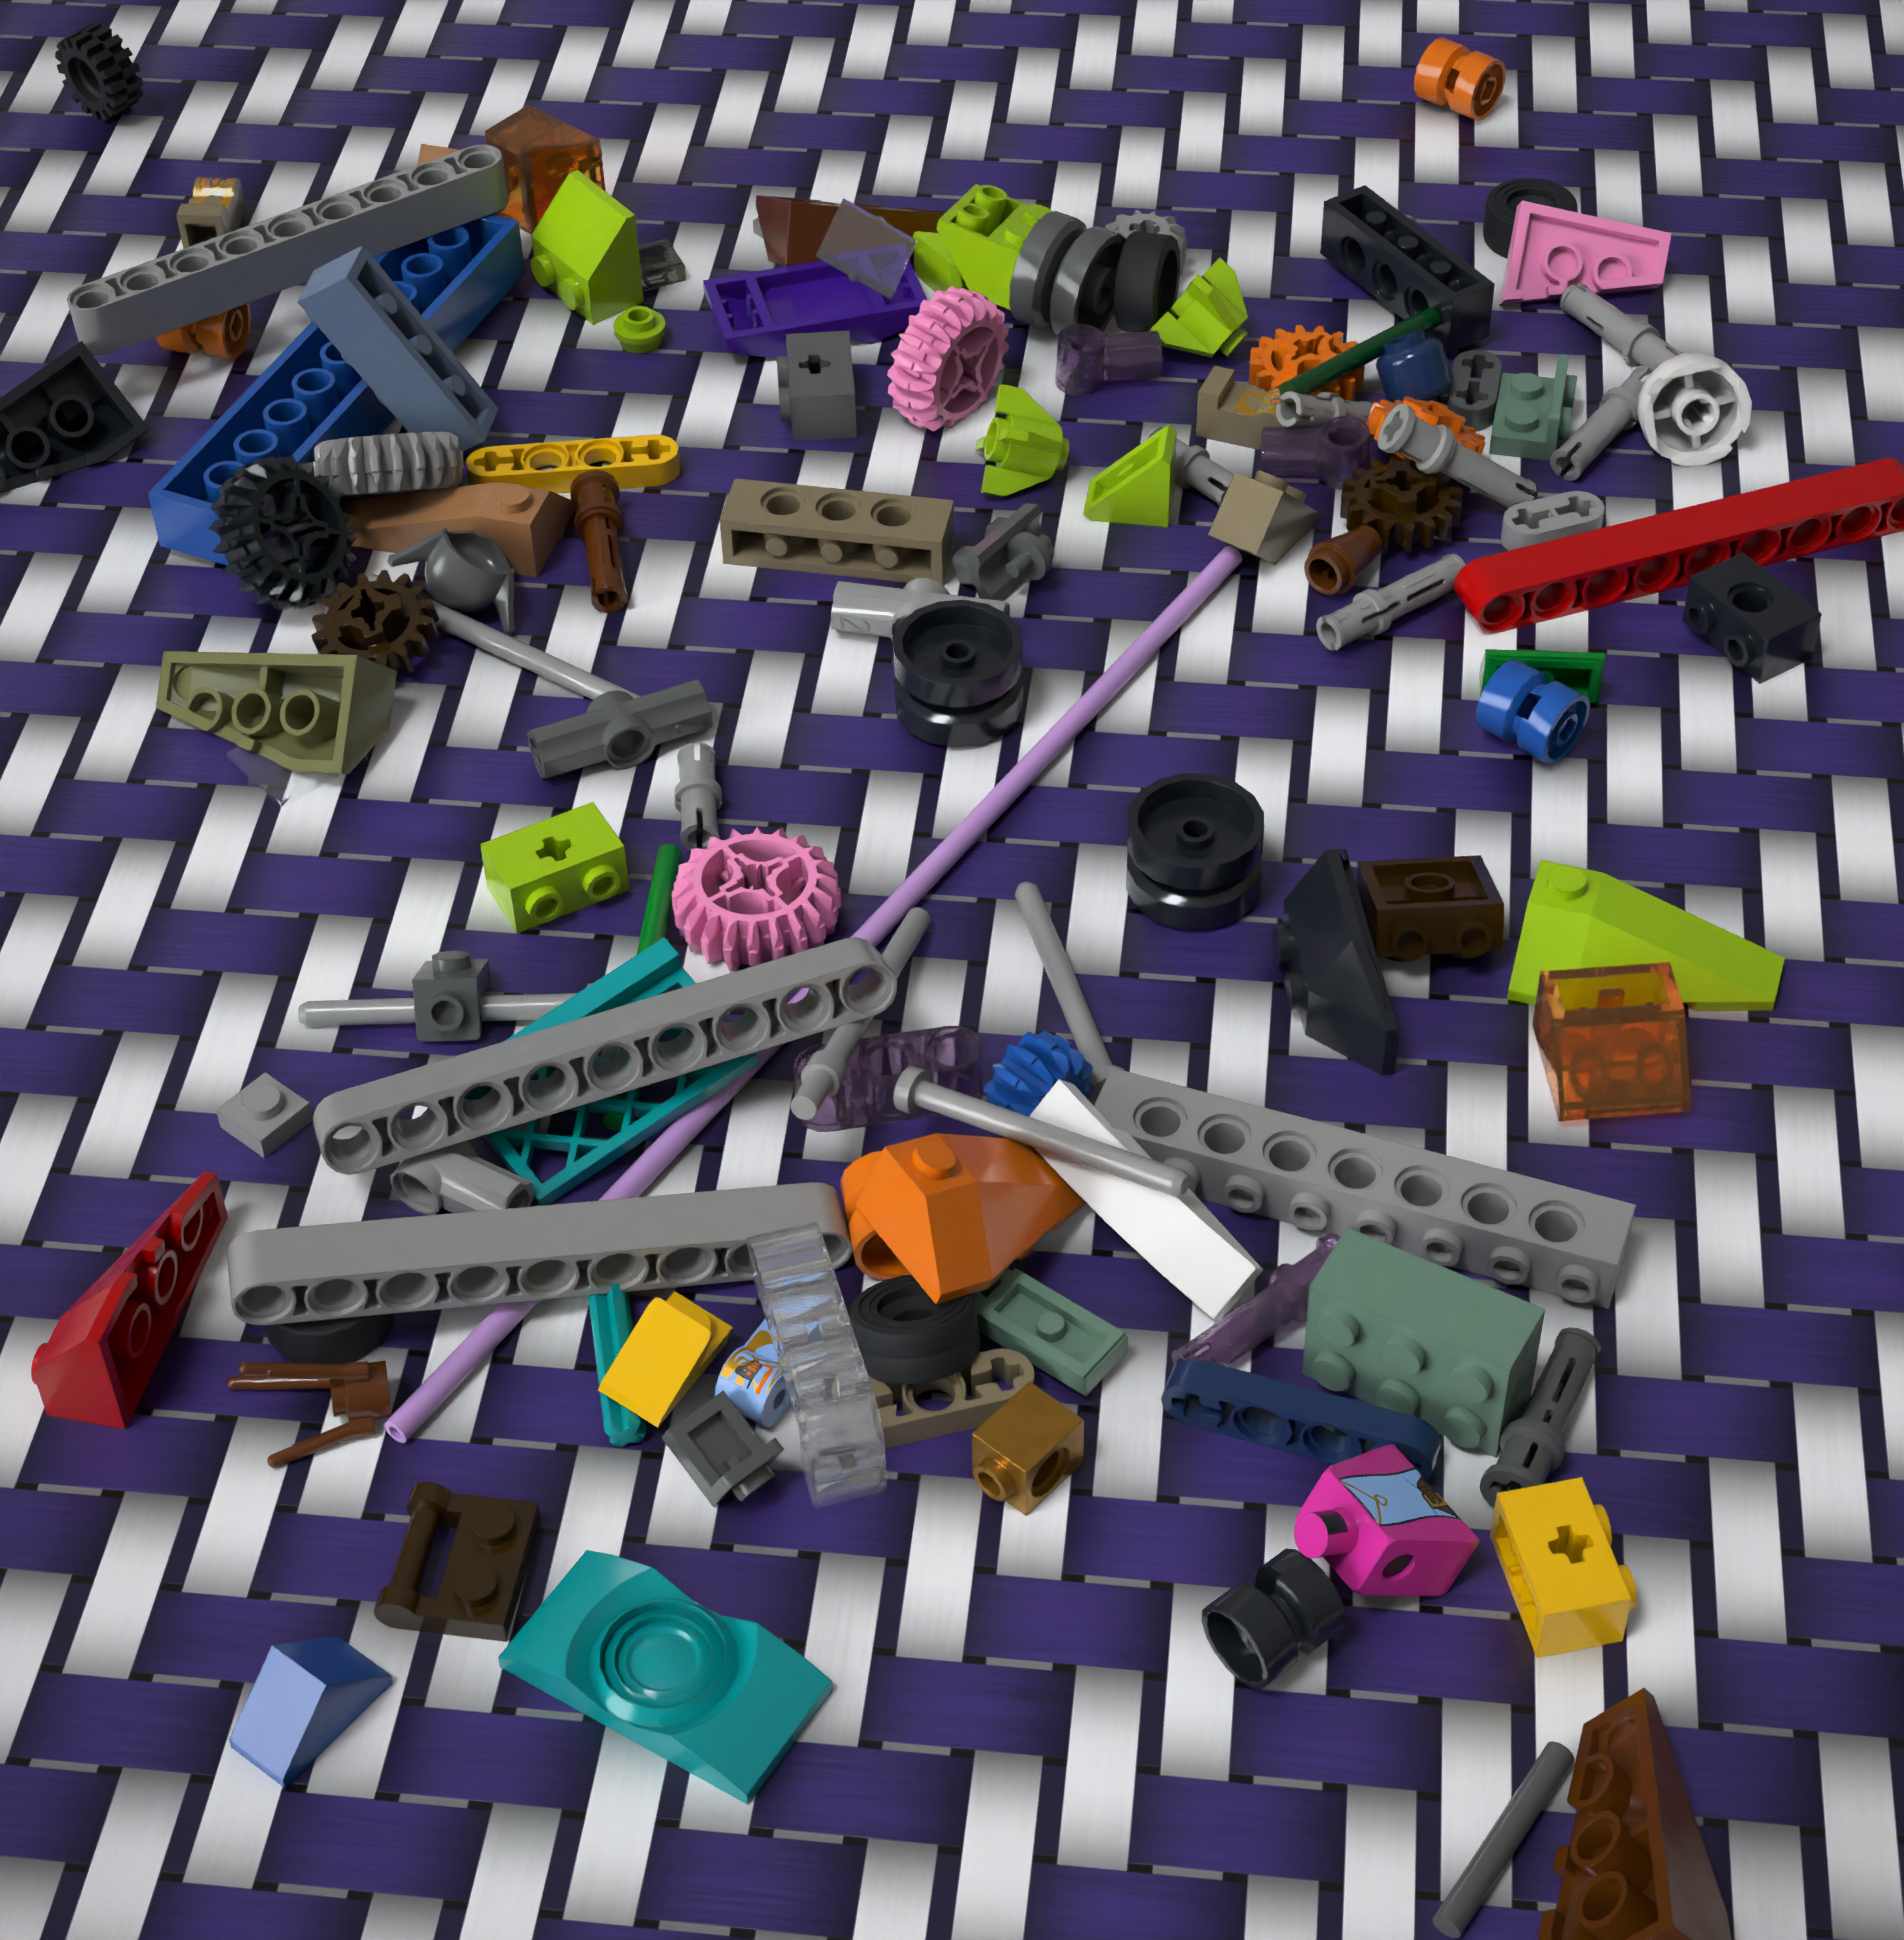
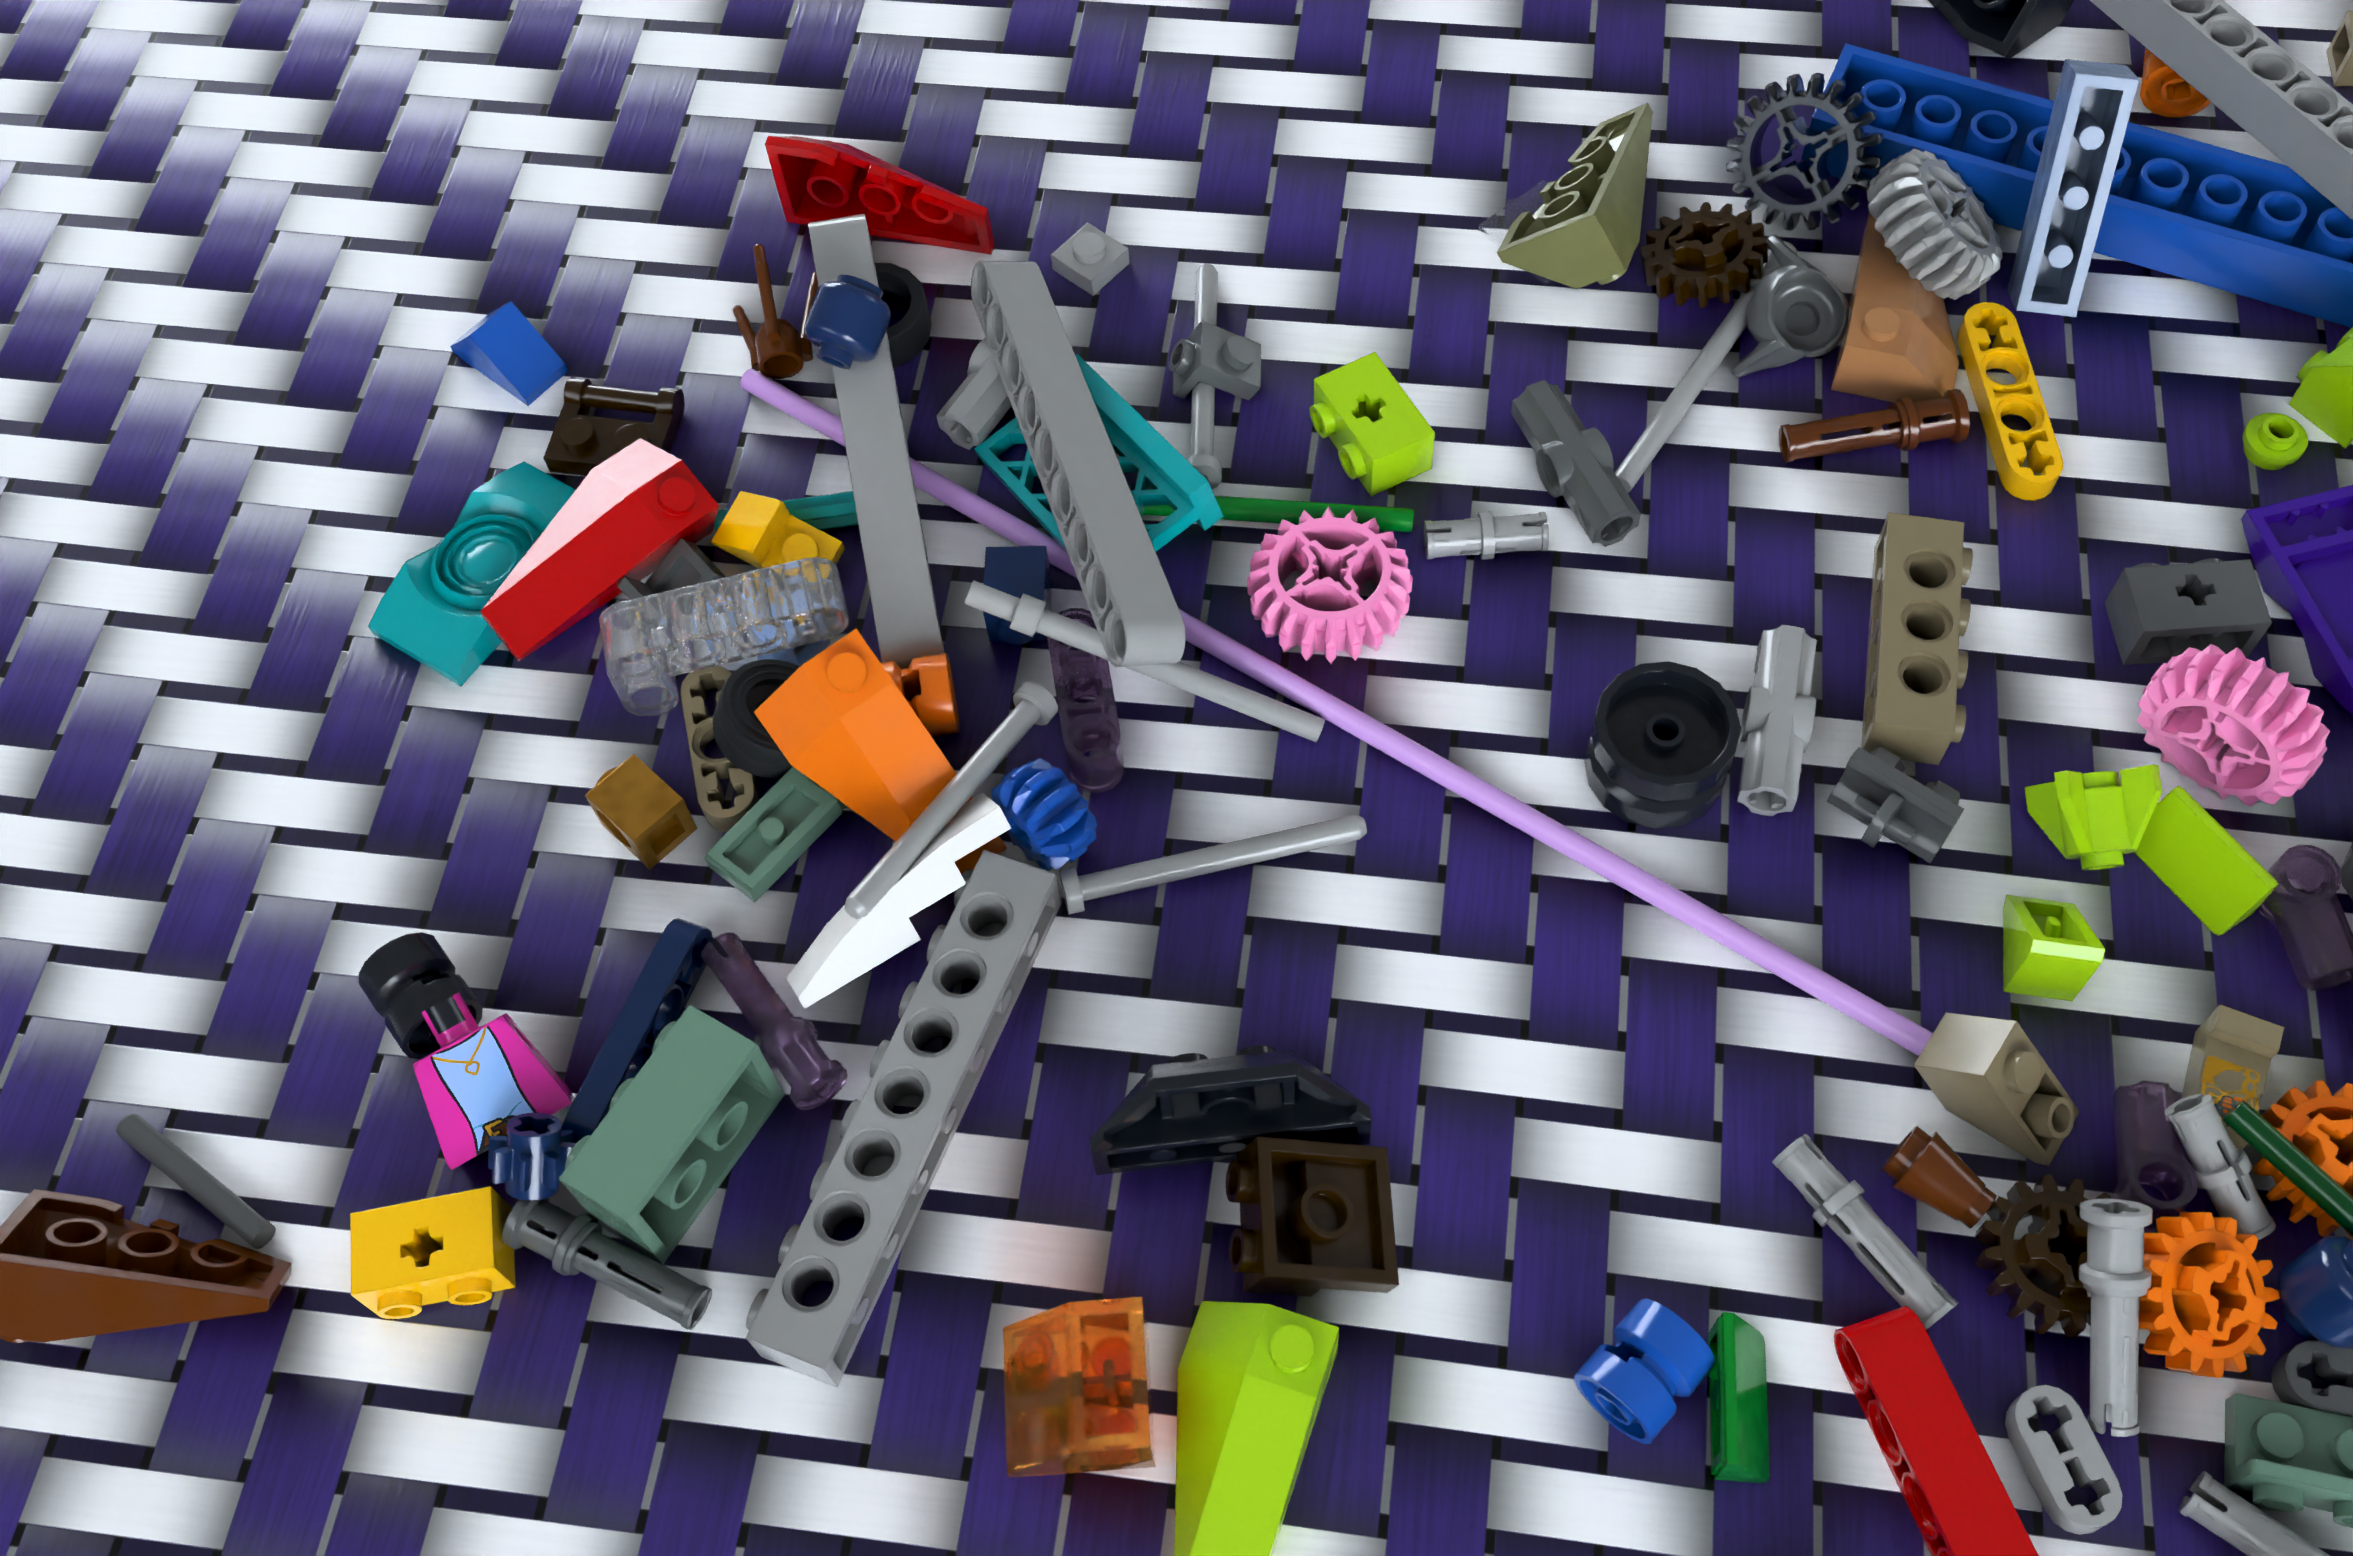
camera: 95 degrees right, 15 degrees up
black wheel [1126,773,1264,930] -> none
light grey pin [1140,425,1234,506] -> none
none -> red wedge [481,438,719,662]
none -> dark blue gear [488,1113,576,1200]
none -> dark blue head [804,274,891,369]
none -> dark blue brick [983,546,1052,645]
none -> lime slope [2134,785,2278,936]

